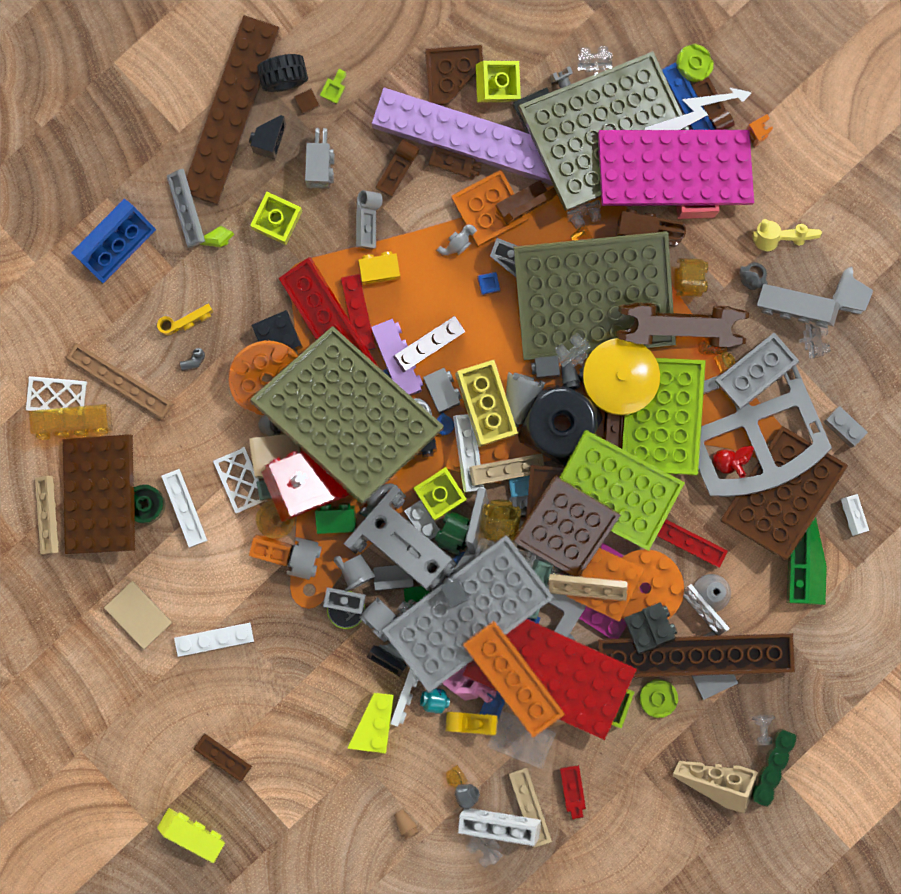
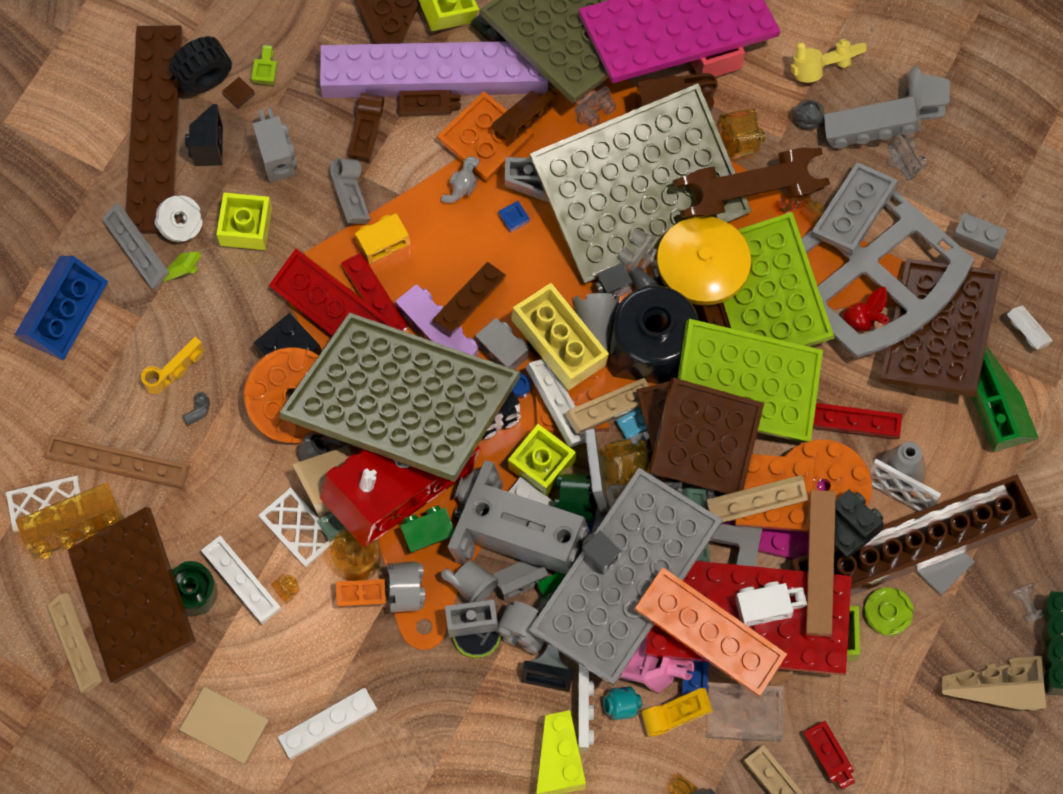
camera: 15 degrees left, 15 degrees down
none -> white plate [155,195,202,243]
none -> clear yellow plate [271,574,299,604]
none -> white brick [735,581,807,627]
none -> medium nougat tile [806,490,836,637]

